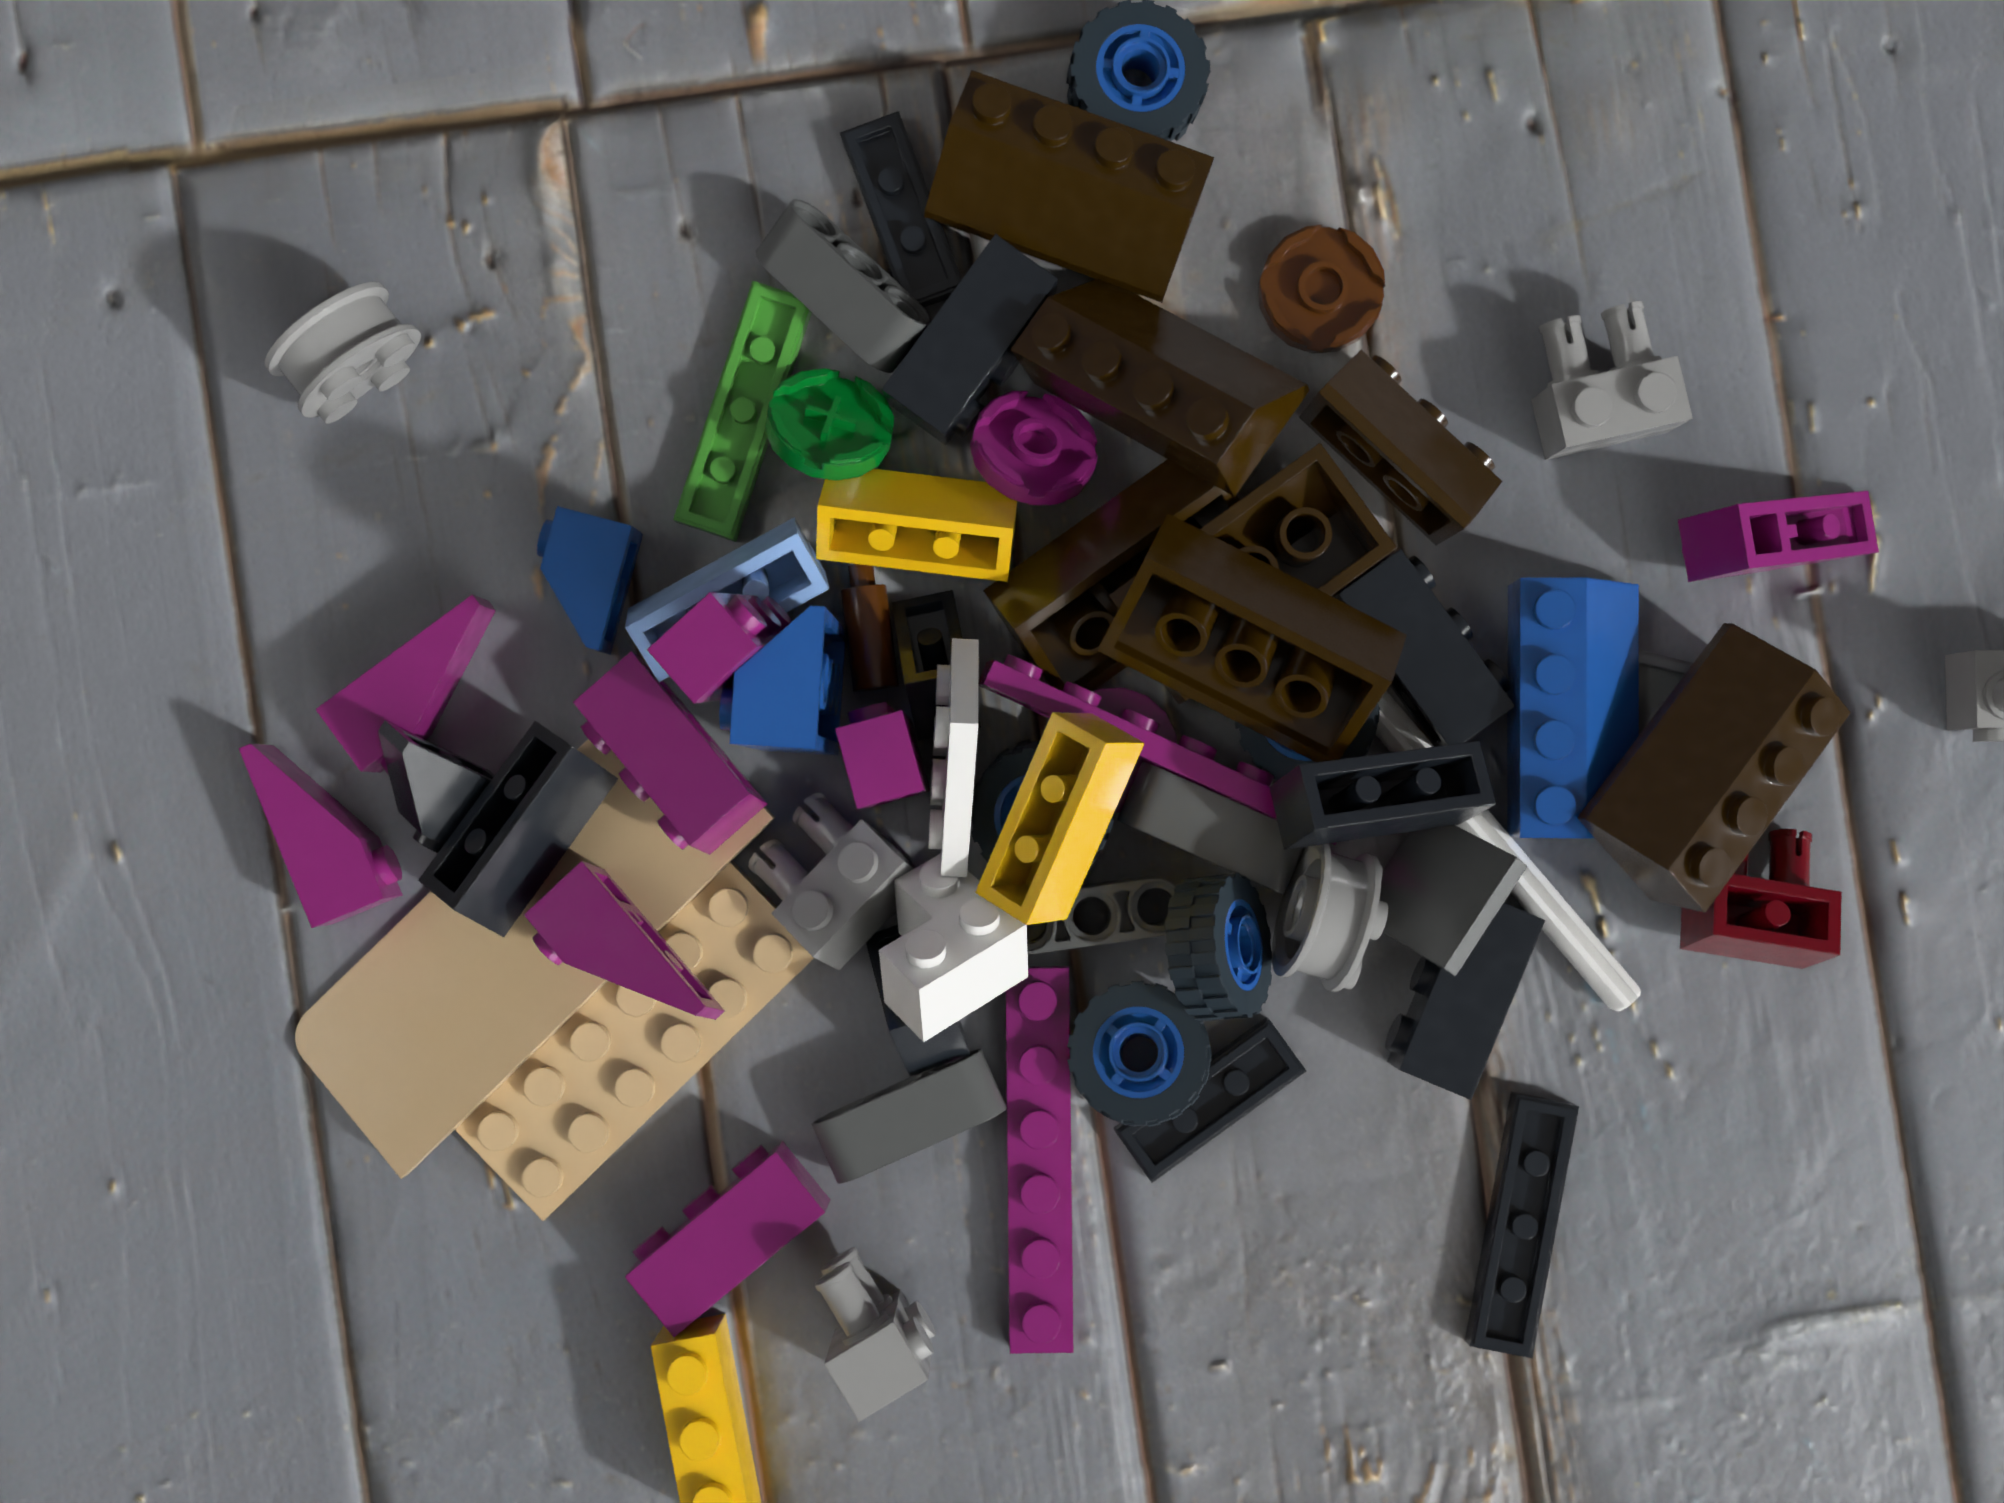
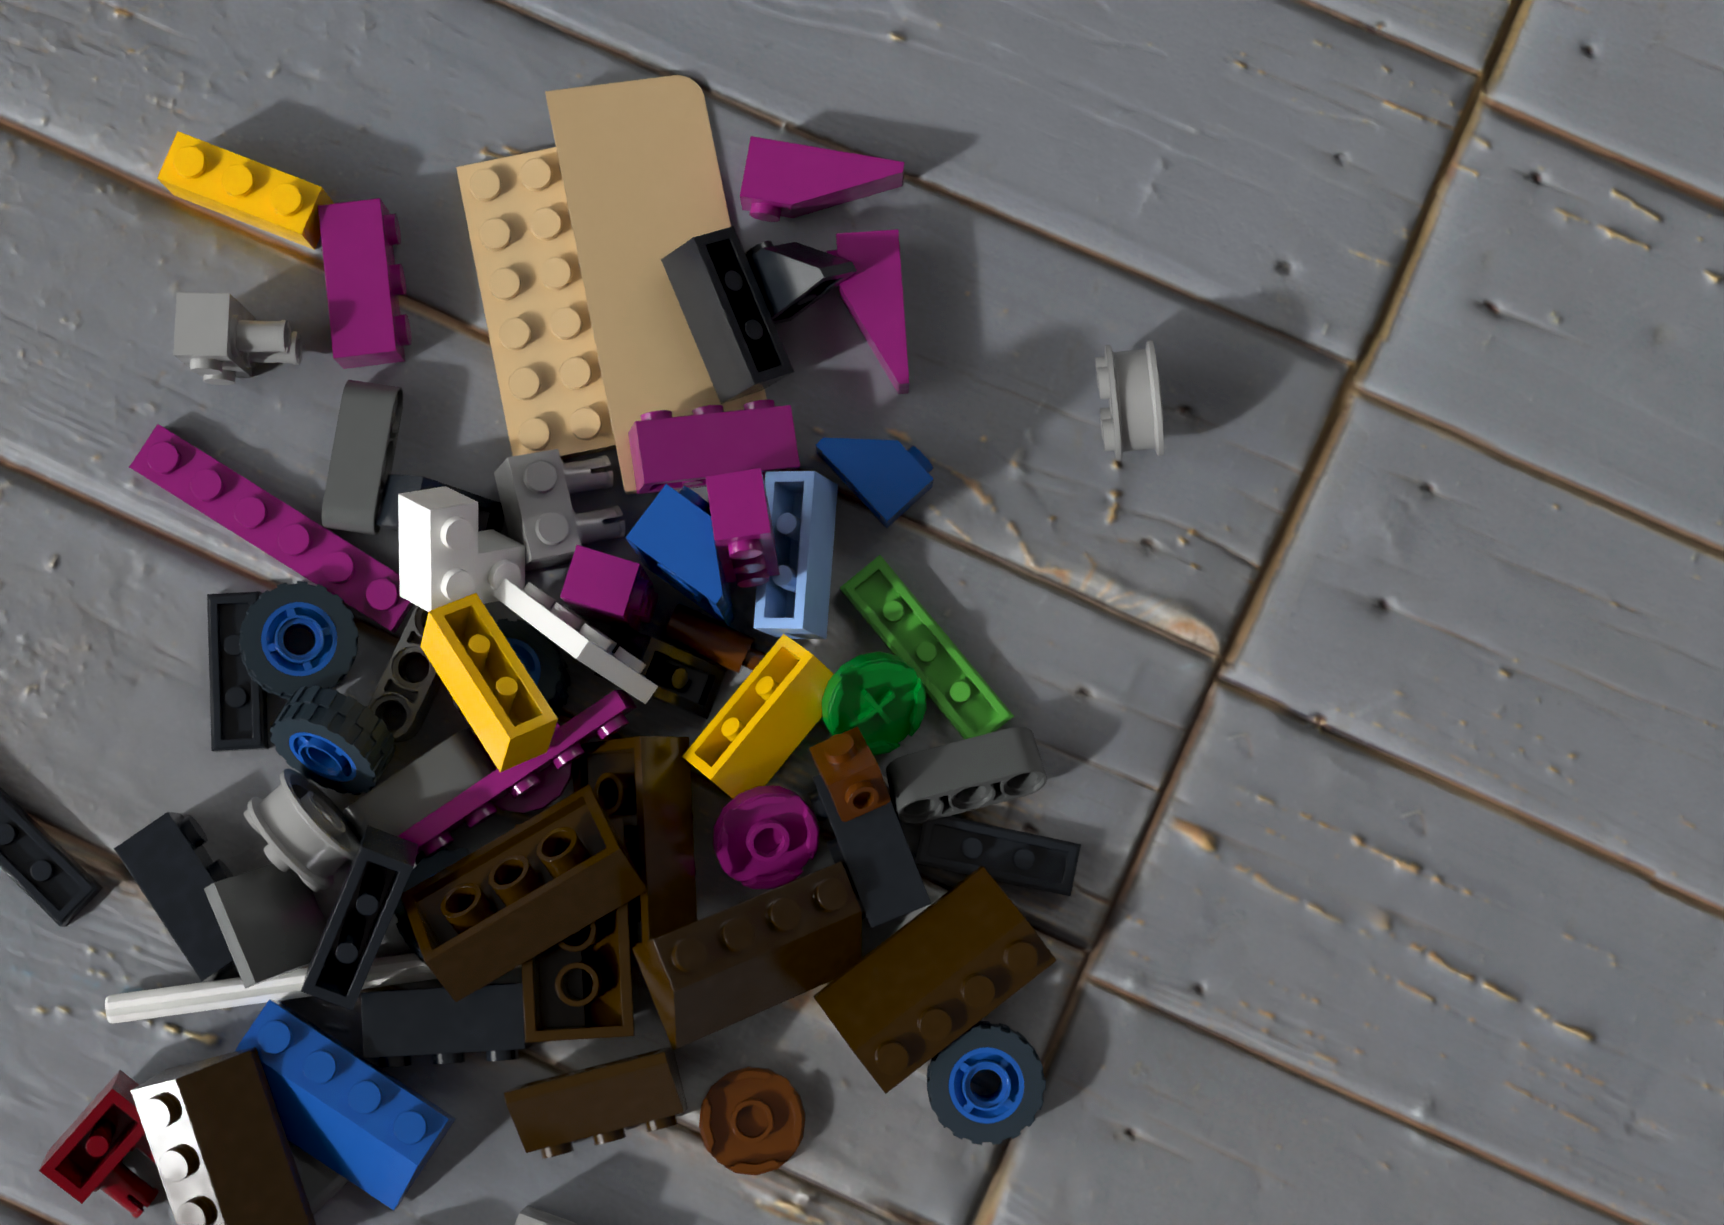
camera: 125 degrees right, 5 degrees down
magenta slope [524,861,725,1020] -> none
none -> reddish brown bracket [809,726,891,822]

